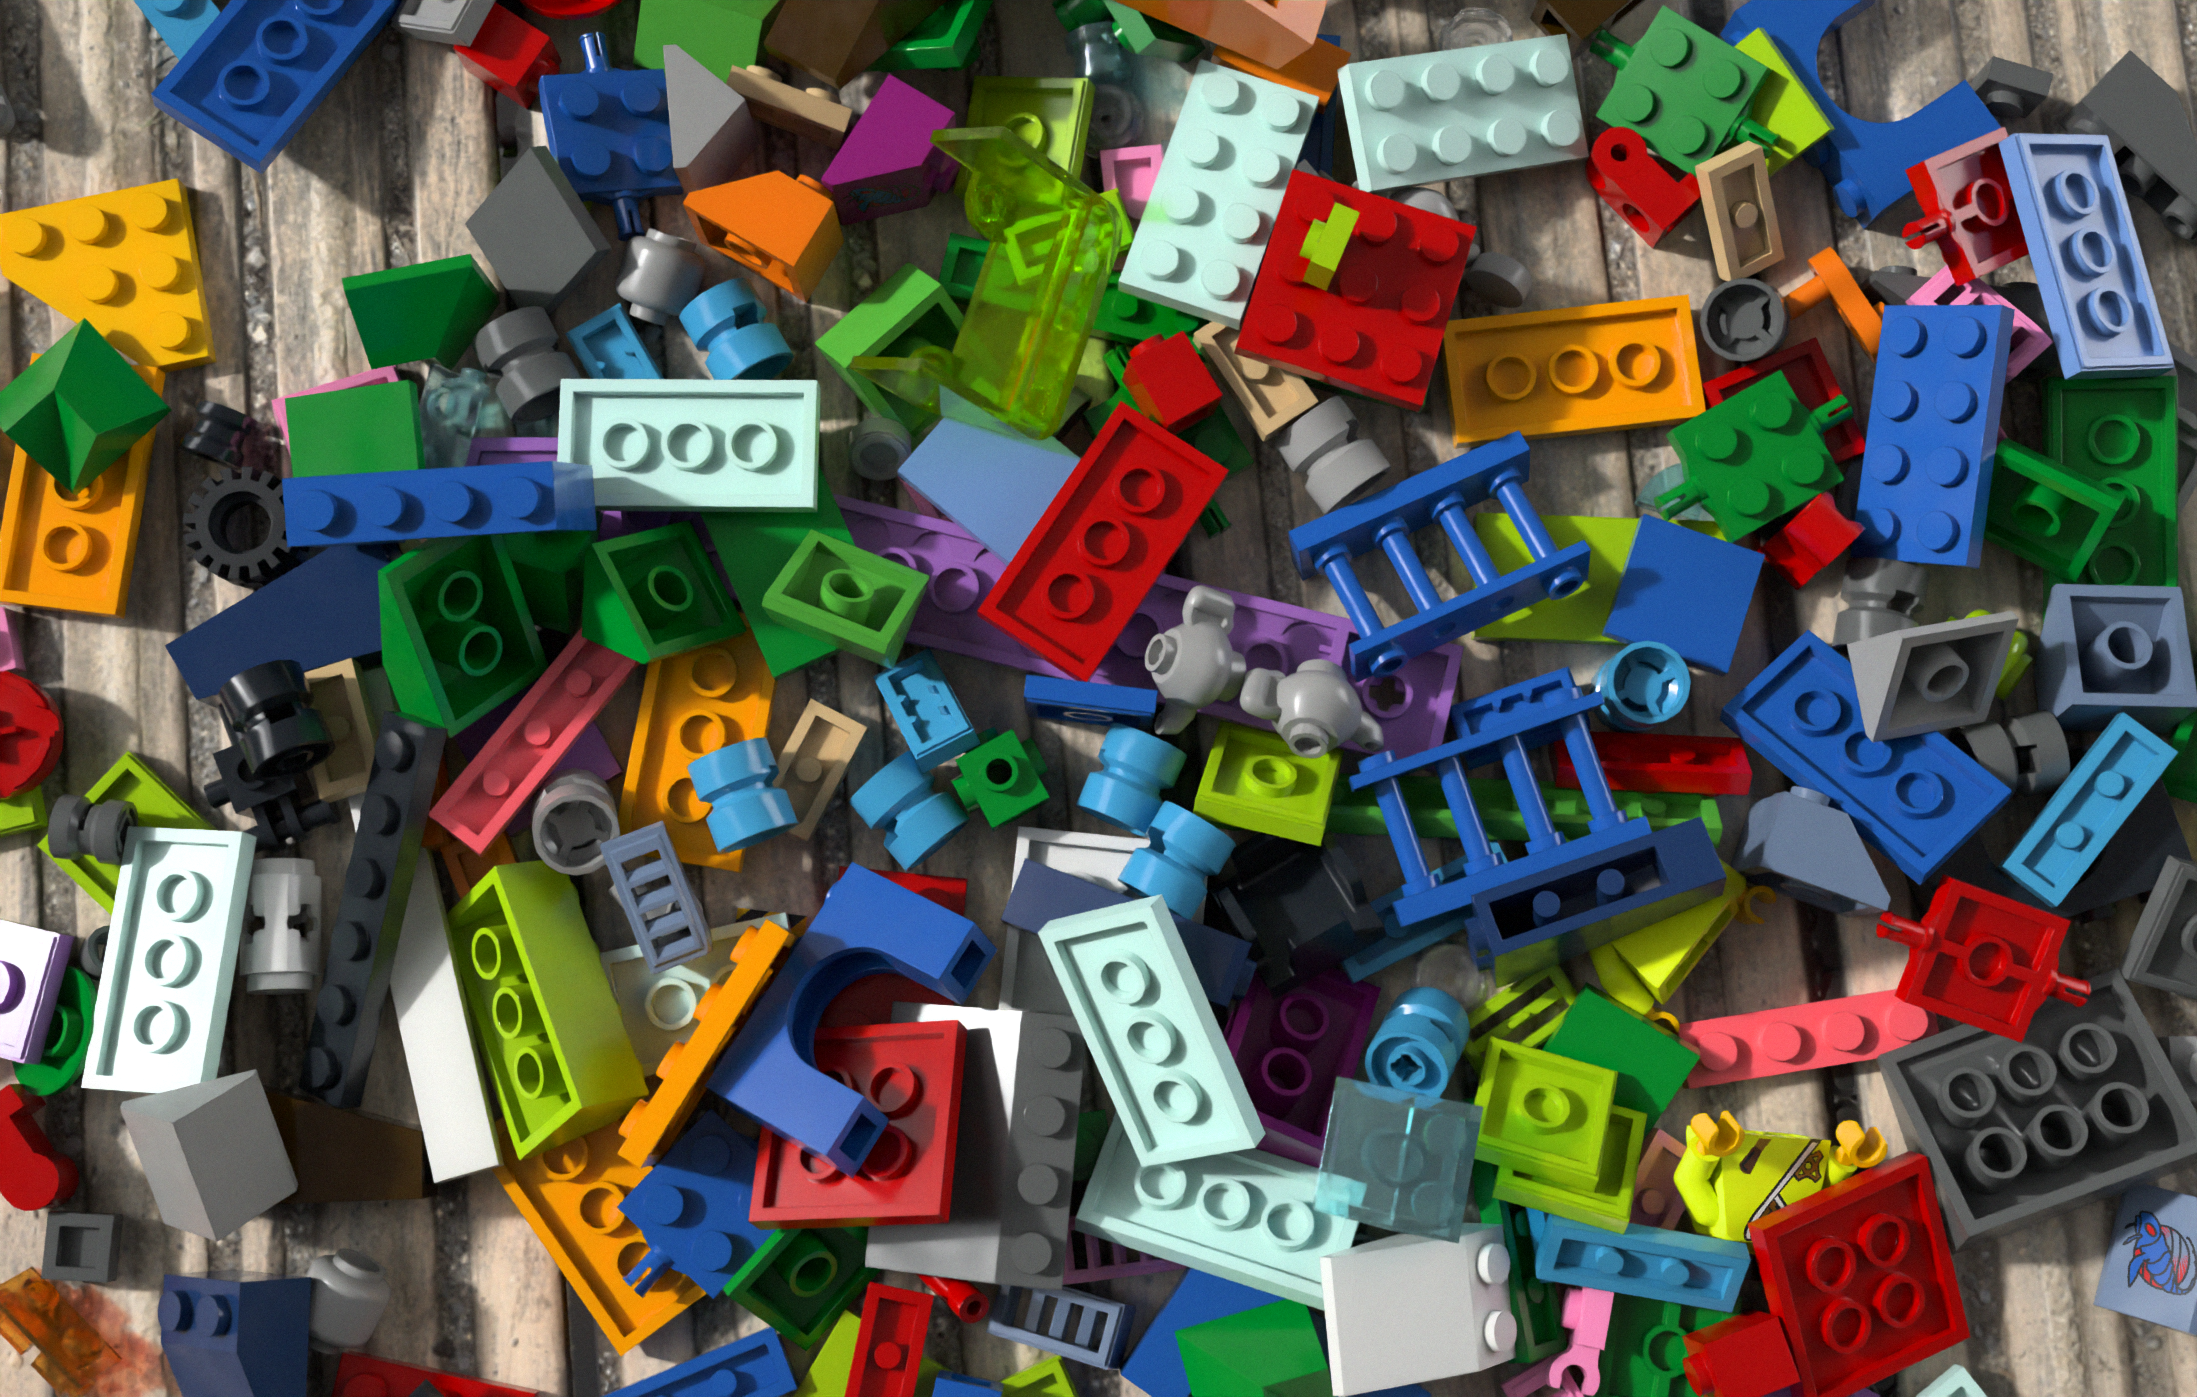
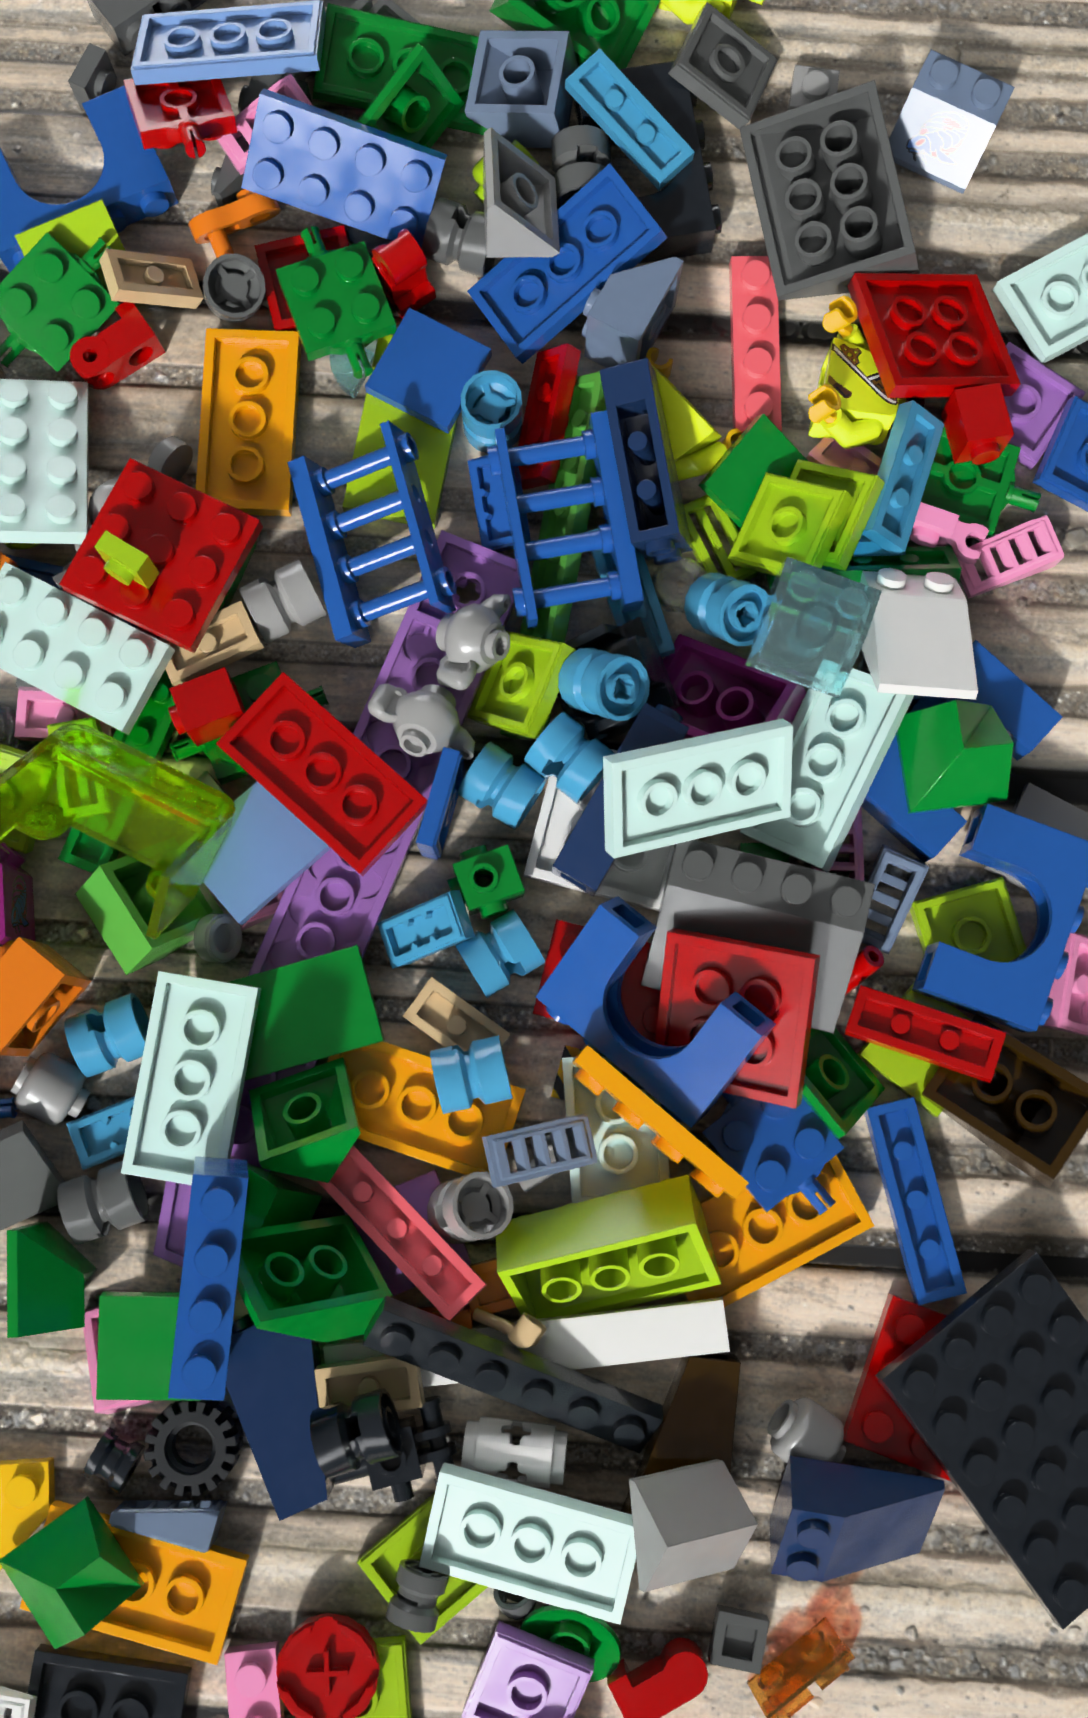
camera: 80 degrees left, 0 degrees up
clear light blue hinge [419,363,490,469] -> none
bright green slope [762,529,930,669] -> none
red plate [1876,874,2091,1043] -> none
none -> sand blue slope [108,1500,228,1553]
none -> tan hand [472,1308,547,1348]
none -> dark azure wheel [558,648,650,721]

